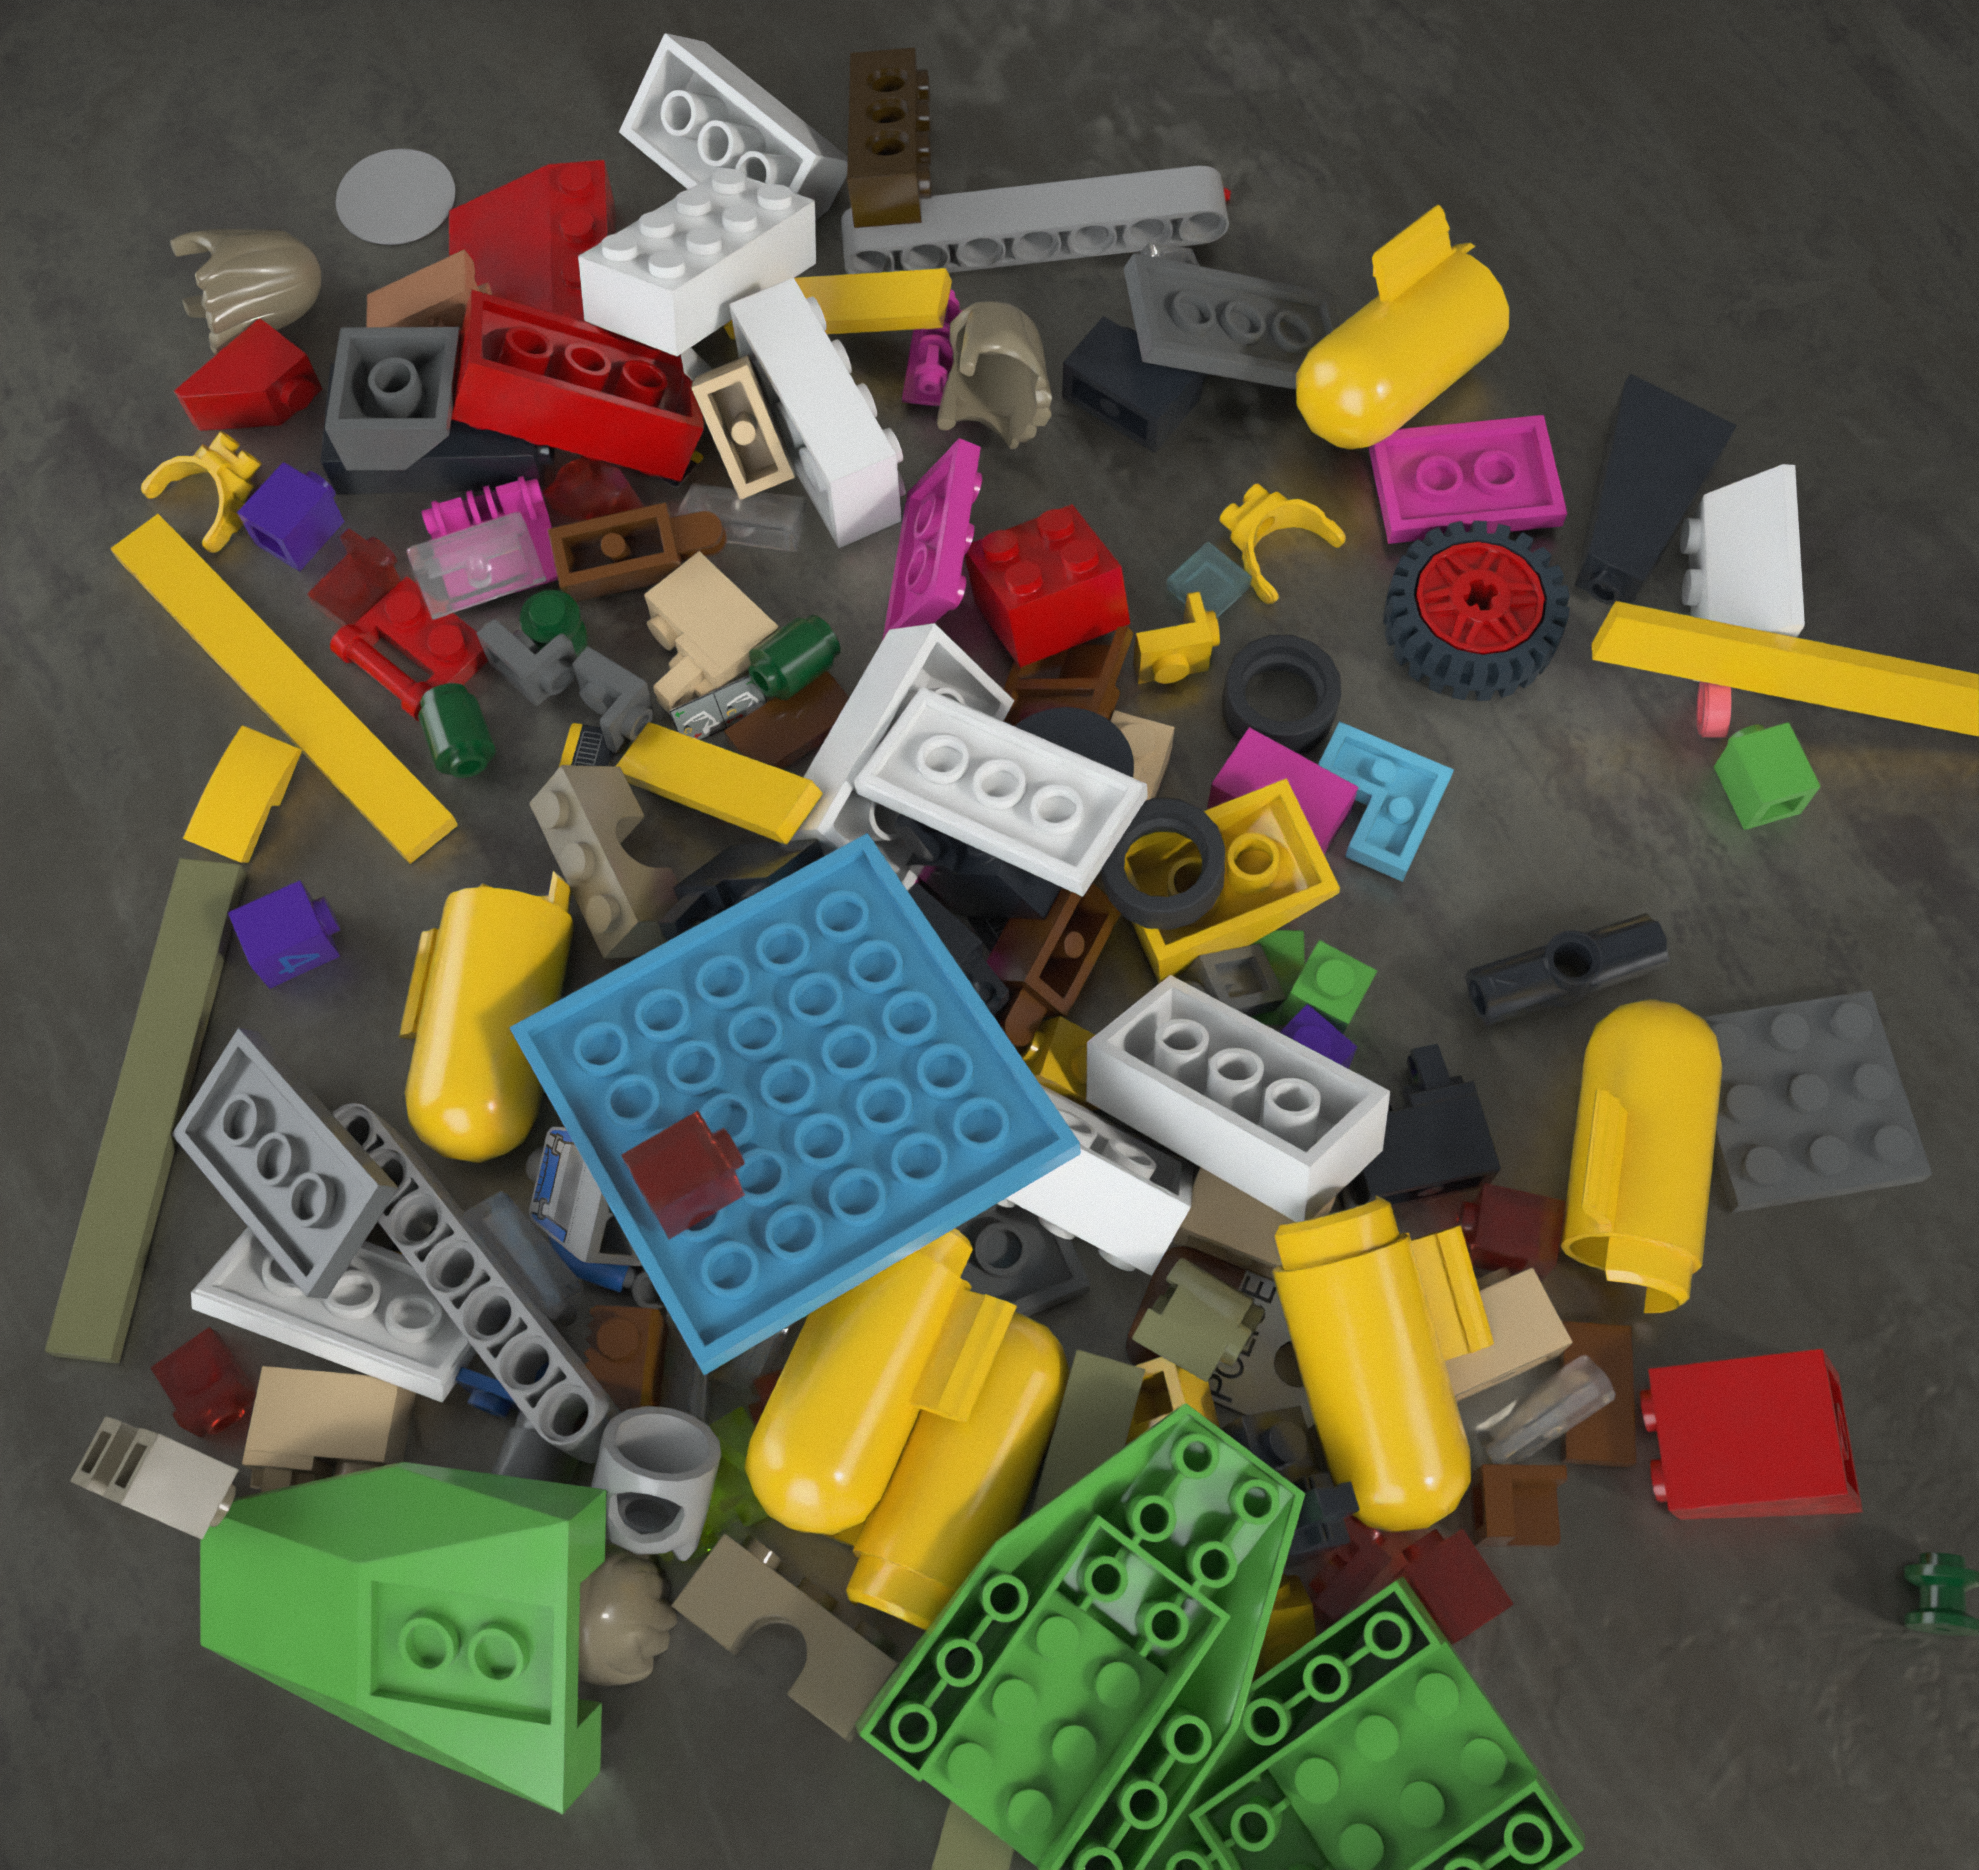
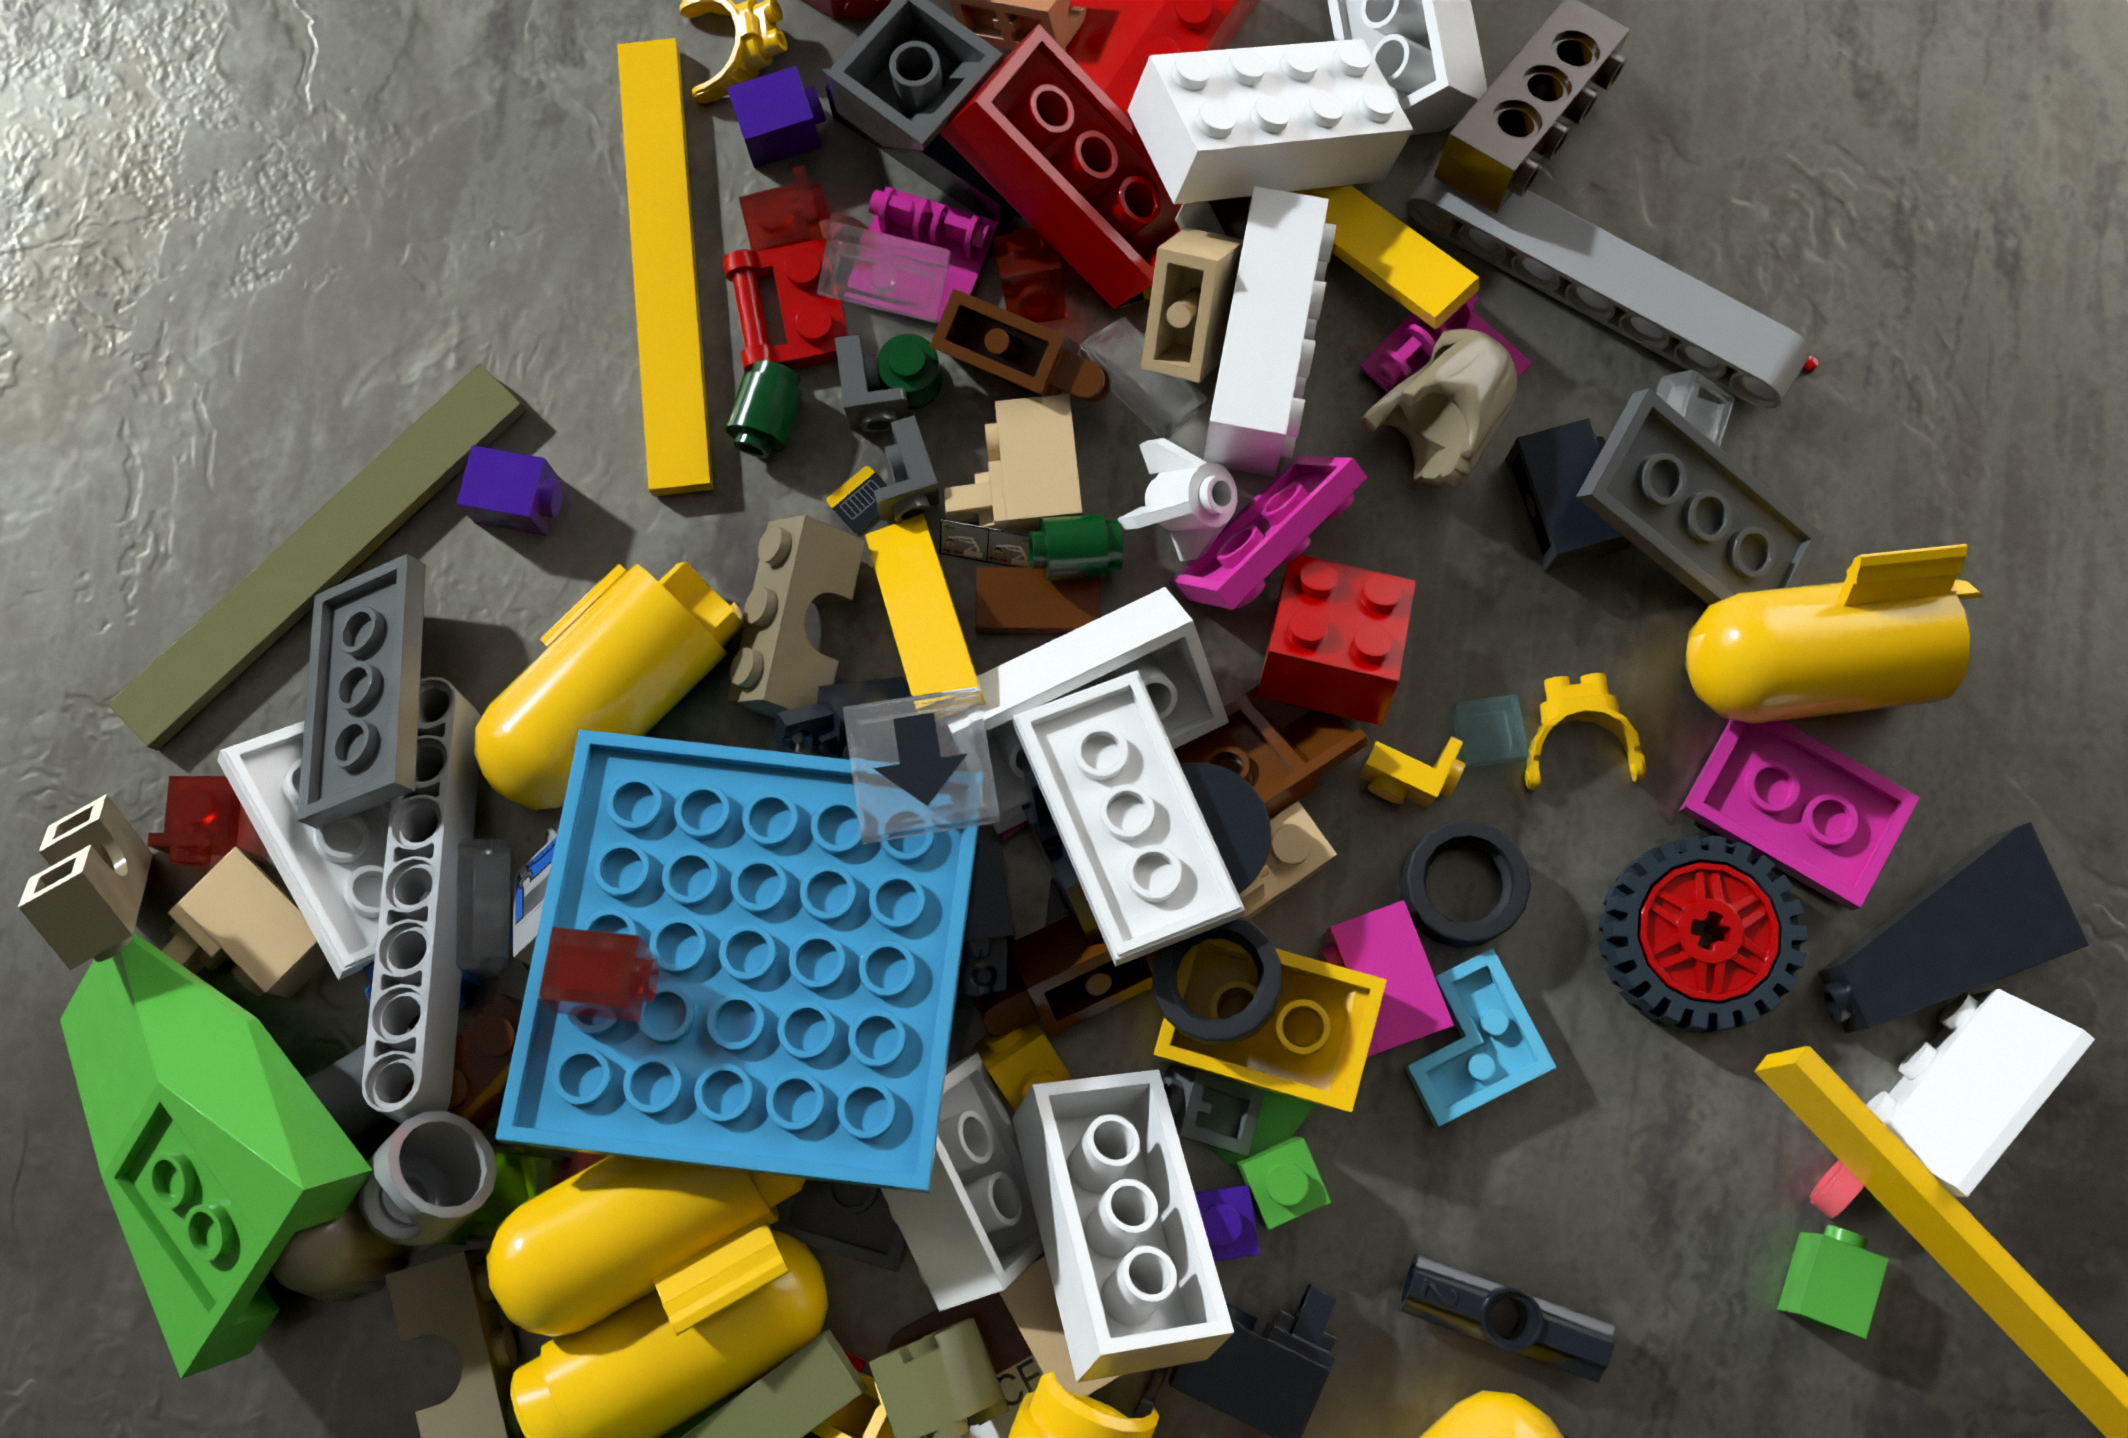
camera: 40 degrees right, 10 degrees up
yellow slope [183,725,303,863] -> none
none -> clear tile [843,686,1000,844]
none -> white brick [1118,438,1237,561]

